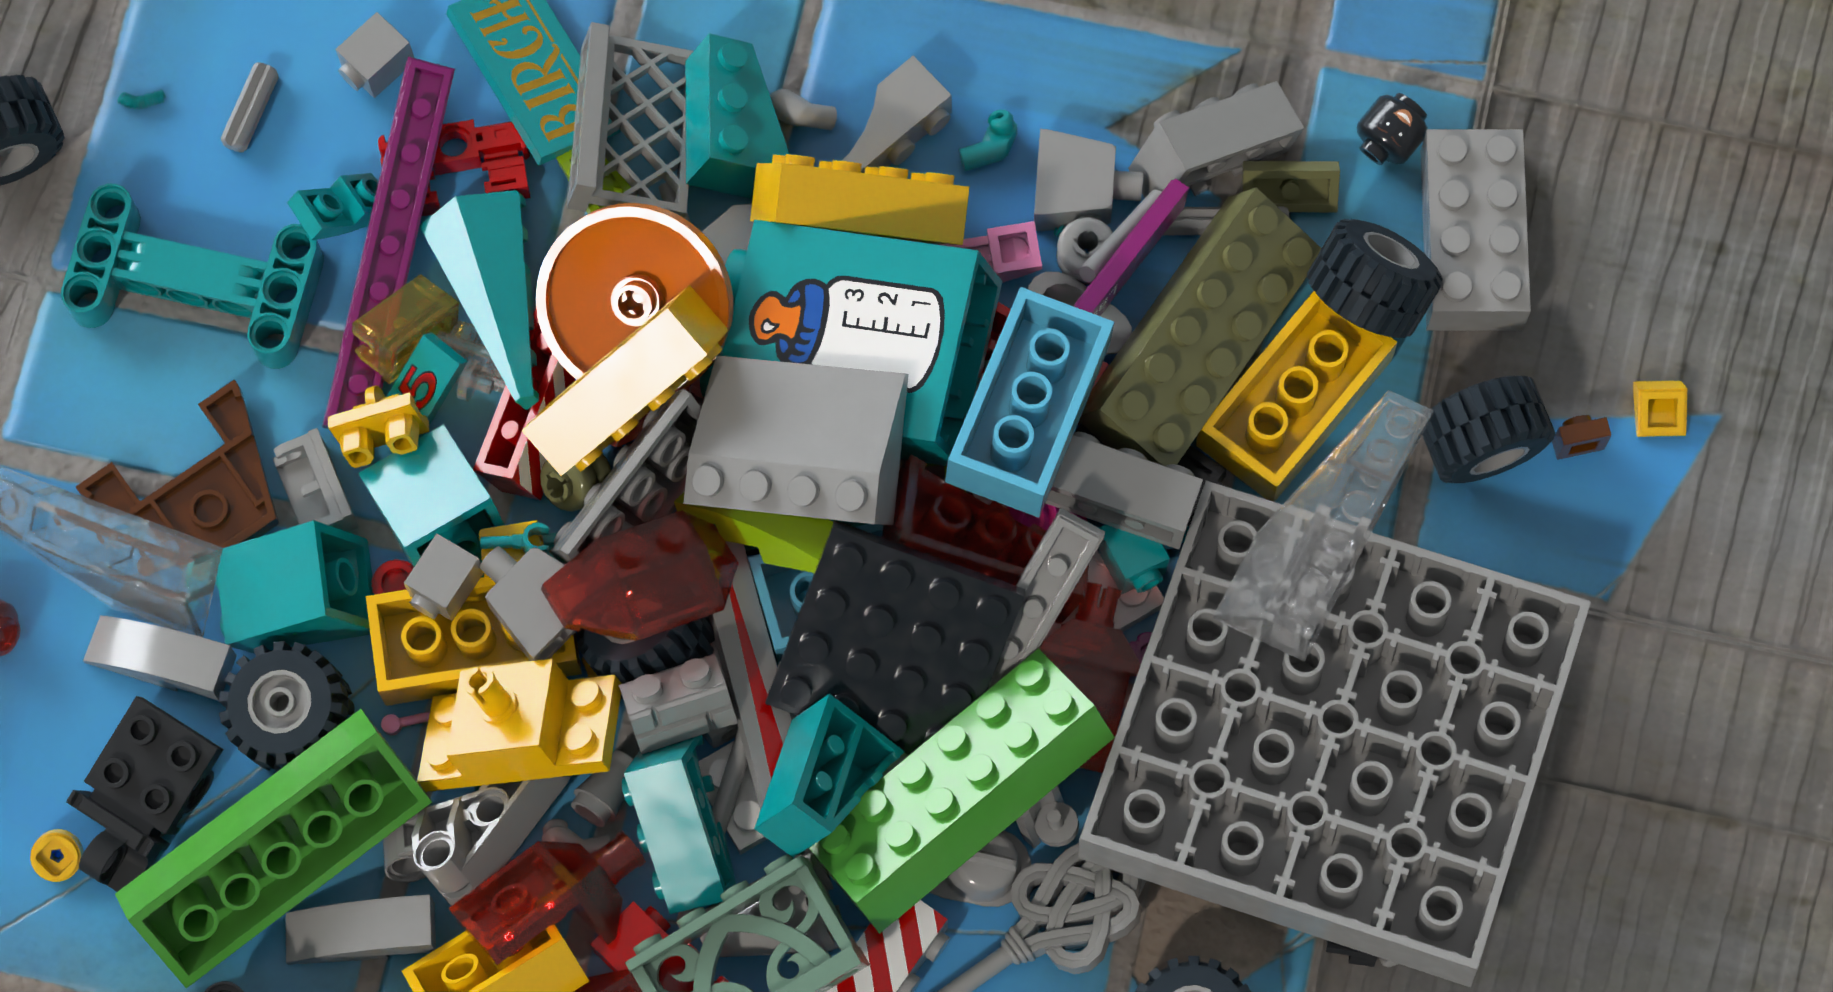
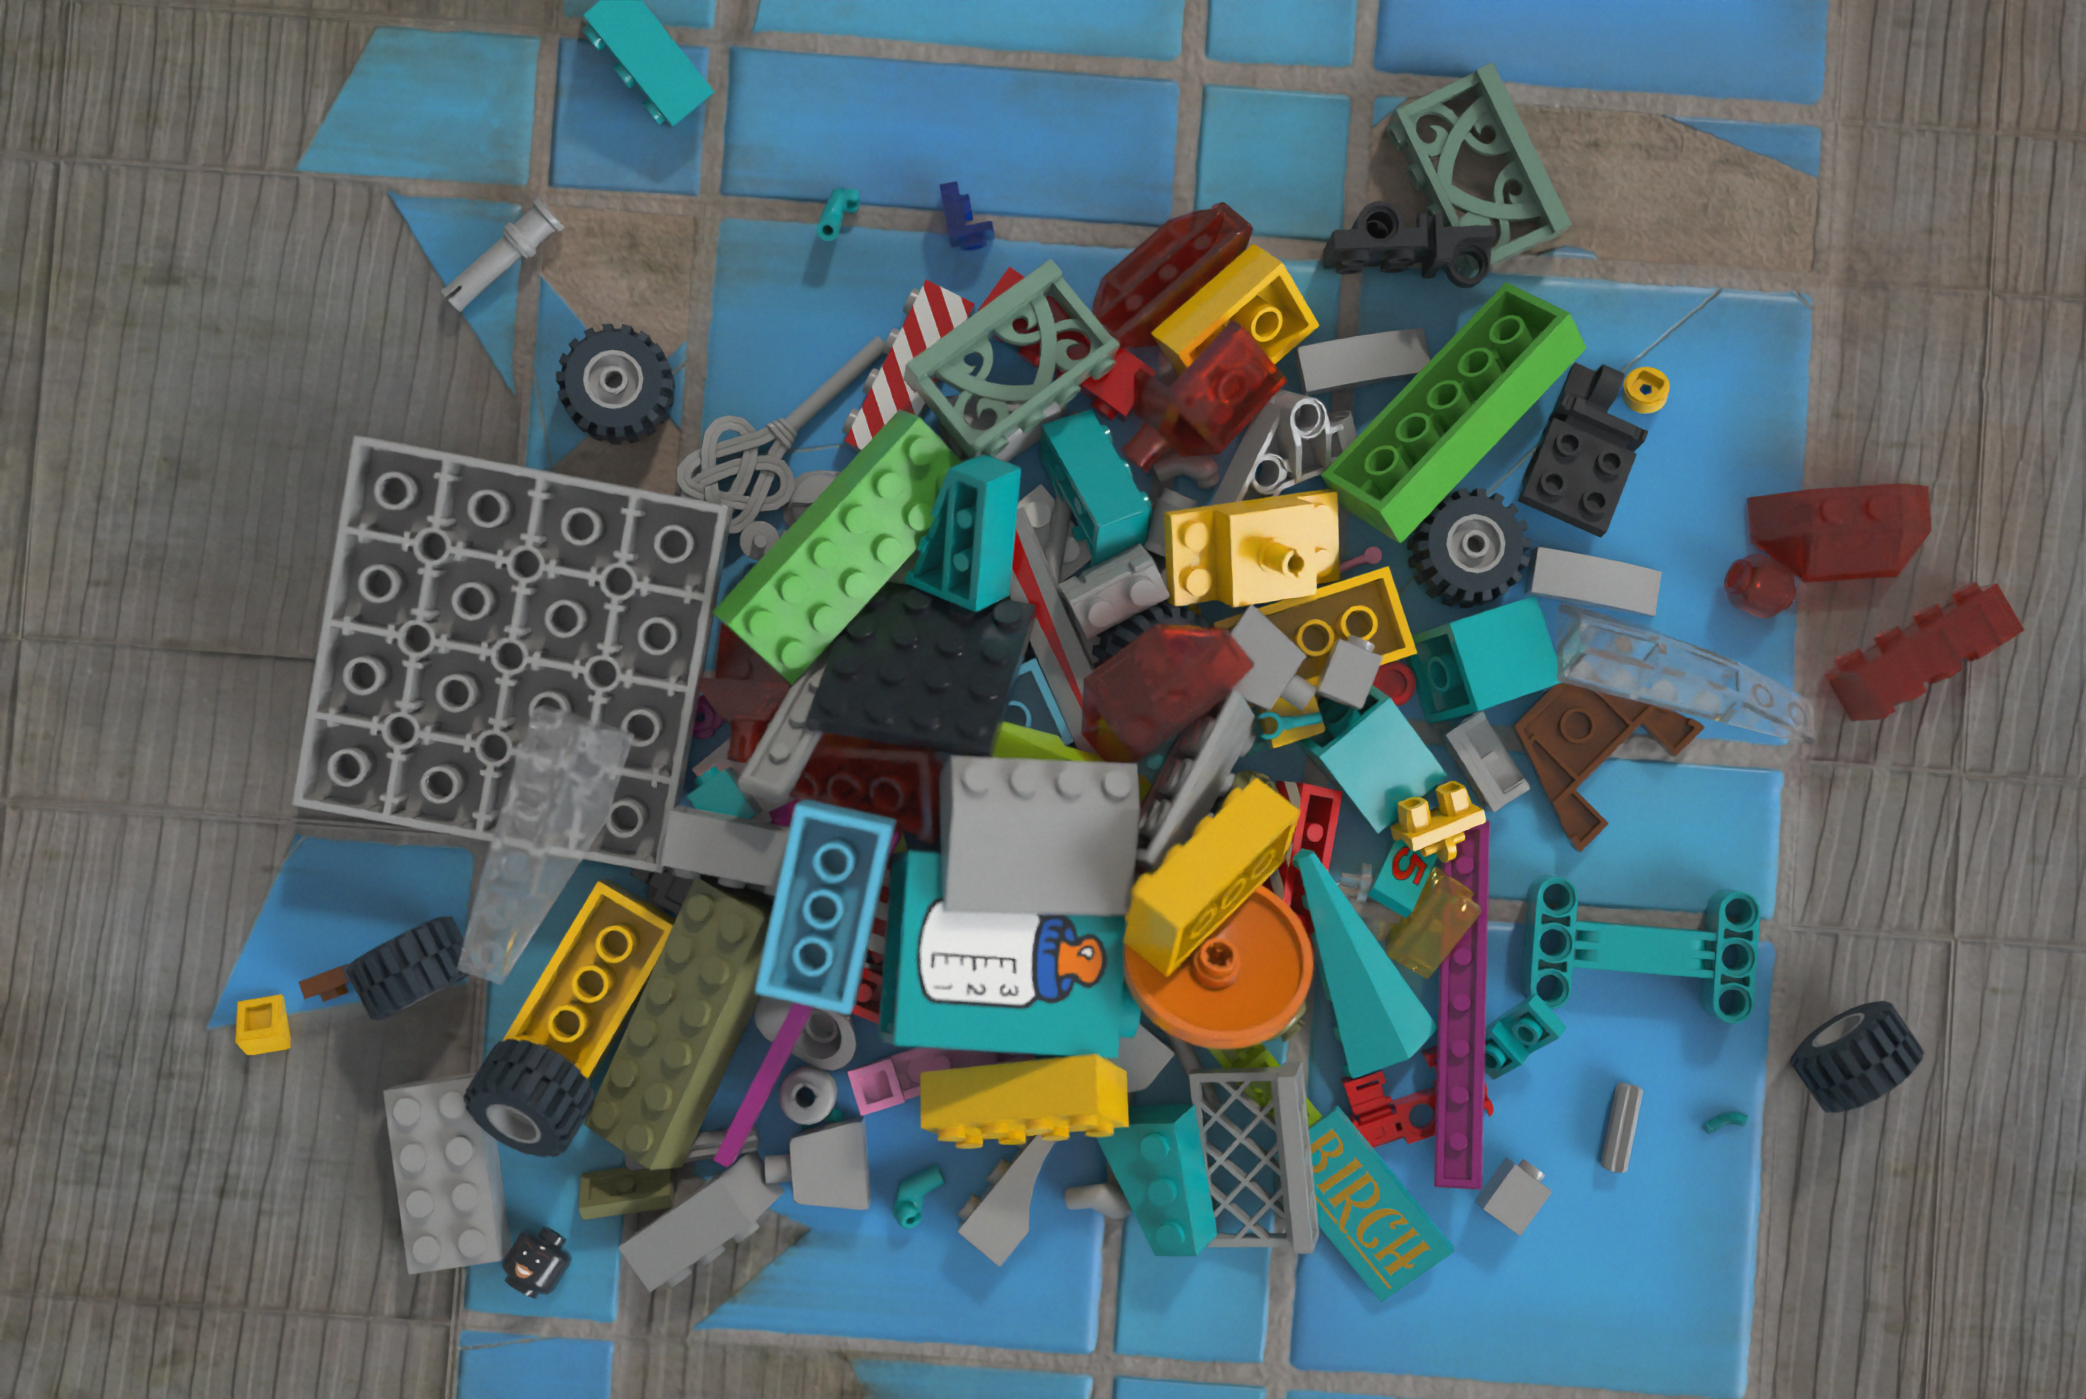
camera: 165 degrees right, 15 degrees up
light grey bar [1079,190,1162,283] -> none

